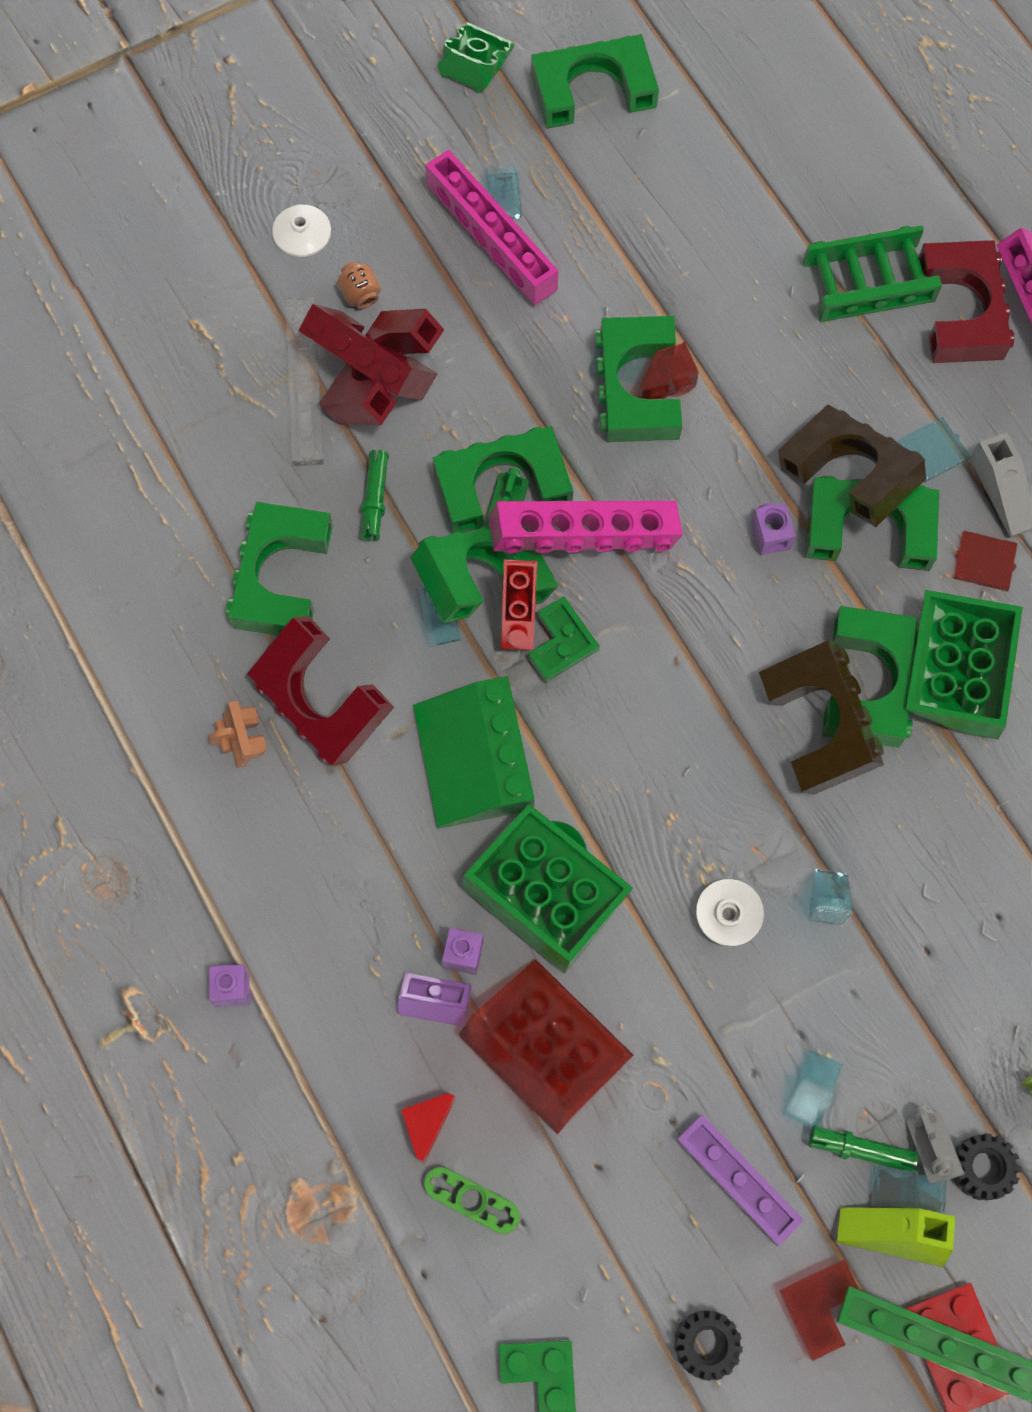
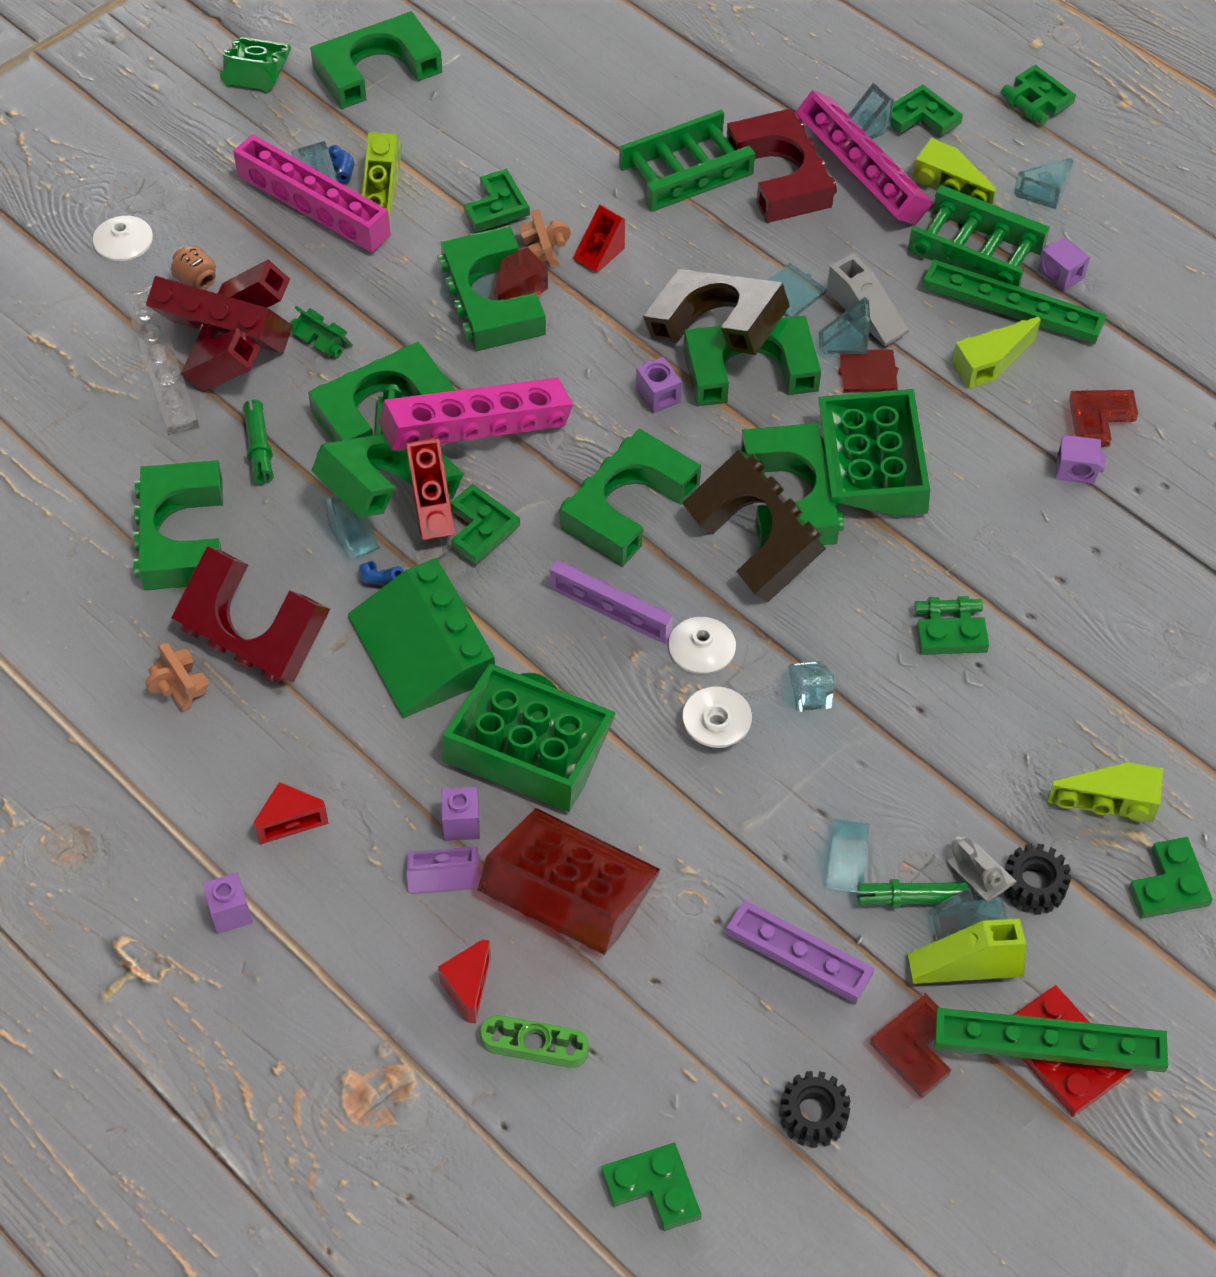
camera: 15 degrees left, 15 degrees down
none -> red slope [254,782,329,845]
none -> green hinge [290,306,353,358]
none -> blue arm [326,145,354,184]
none -> blue arm [359,561,404,586]
none -> lime slope [362,132,402,220]
none -> green plate [464,168,530,233]
none -> nougat hips [519,209,571,268]
none -> medium lavender plate [550,560,673,644]
none -> green arch [559,428,701,567]
none -> red slope [573,204,625,272]
none -> white dish [668,617,736,675]
none -> clear light blue slope [819,297,870,354]
none -> green plate [914,596,989,655]

